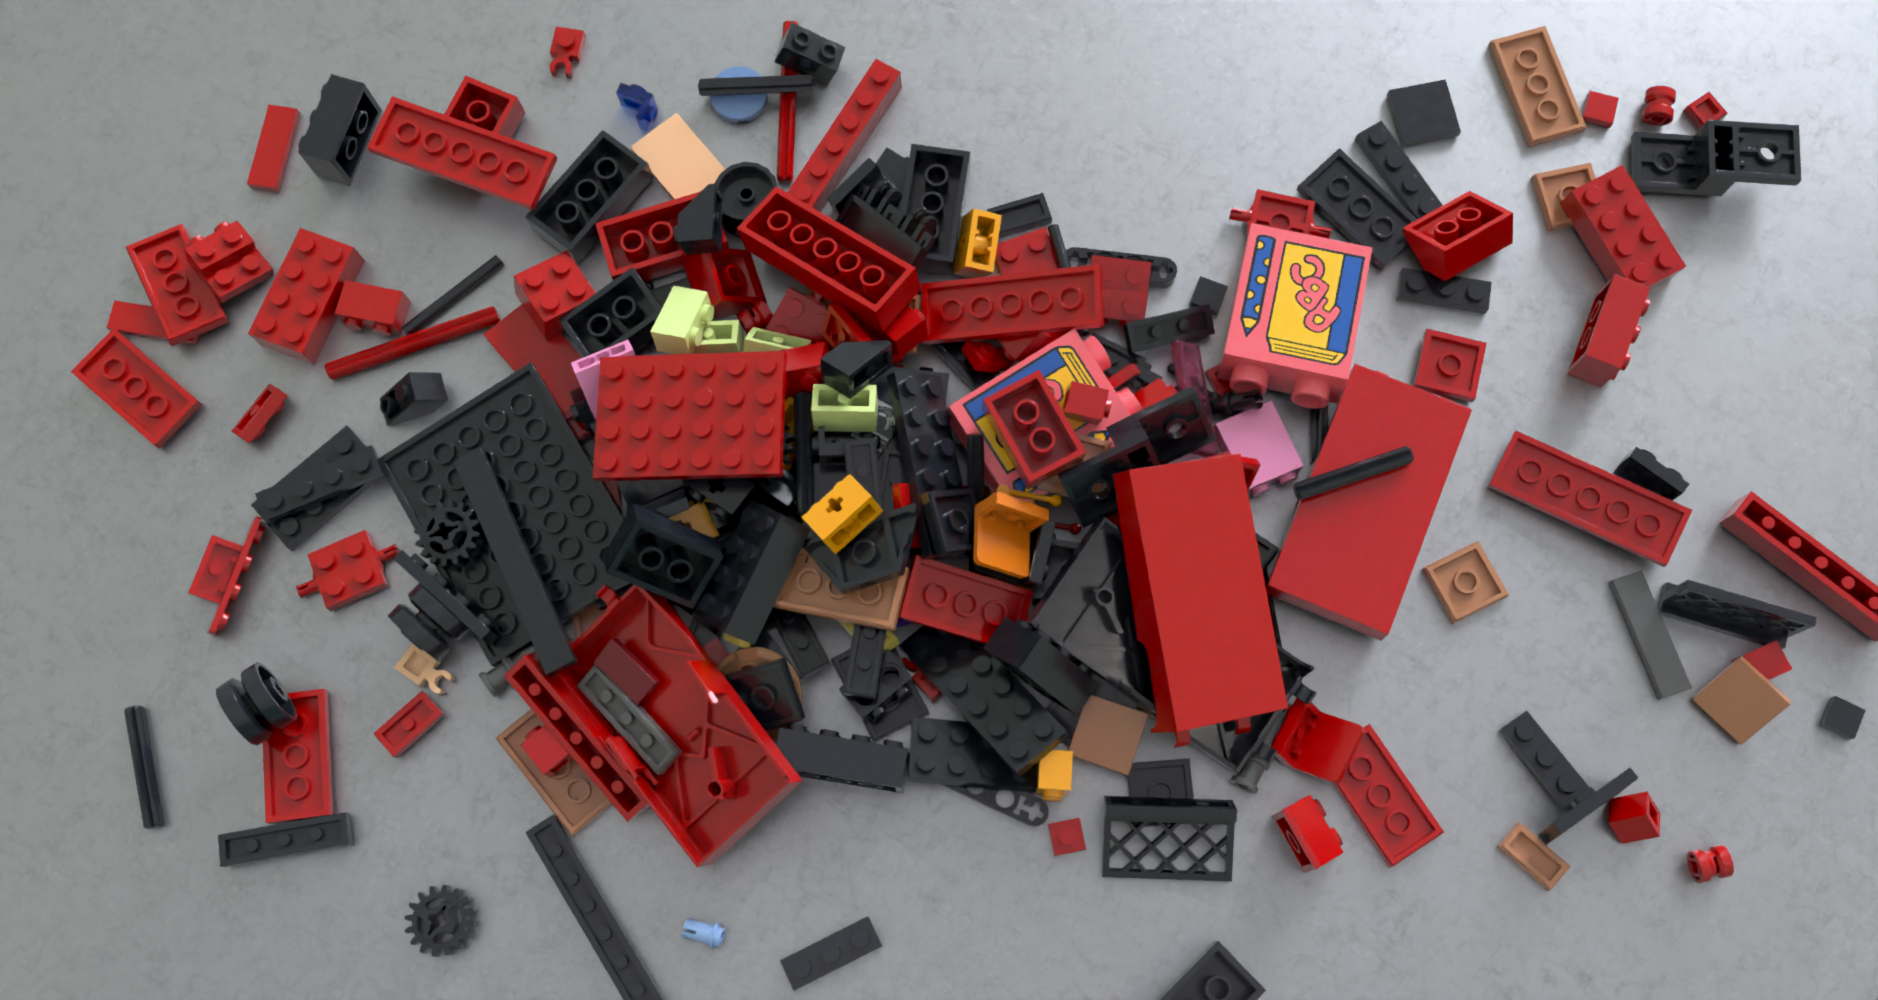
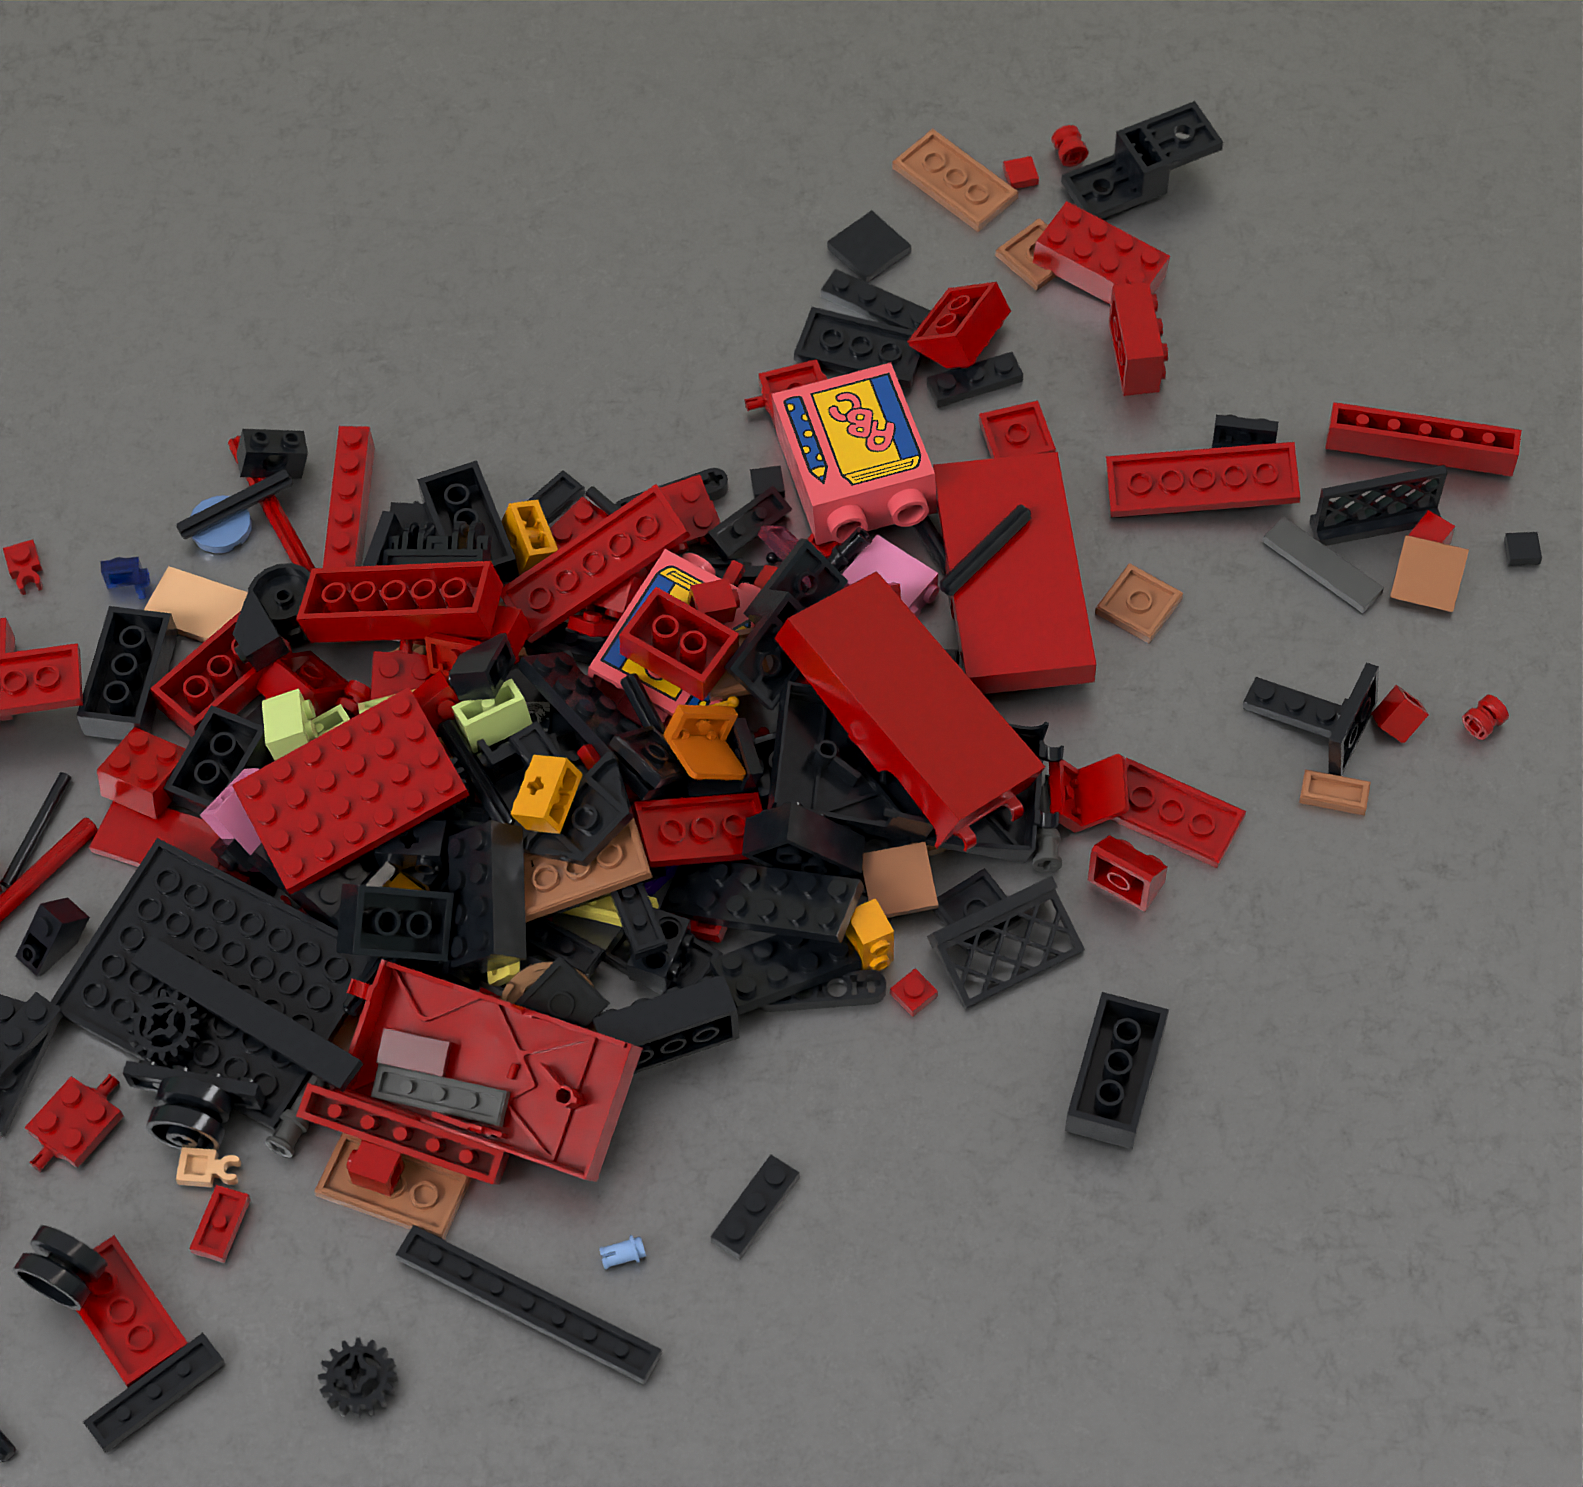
camera: 30 degrees left, 15 degrees down
red tile [1683,92,1728,129] -> none

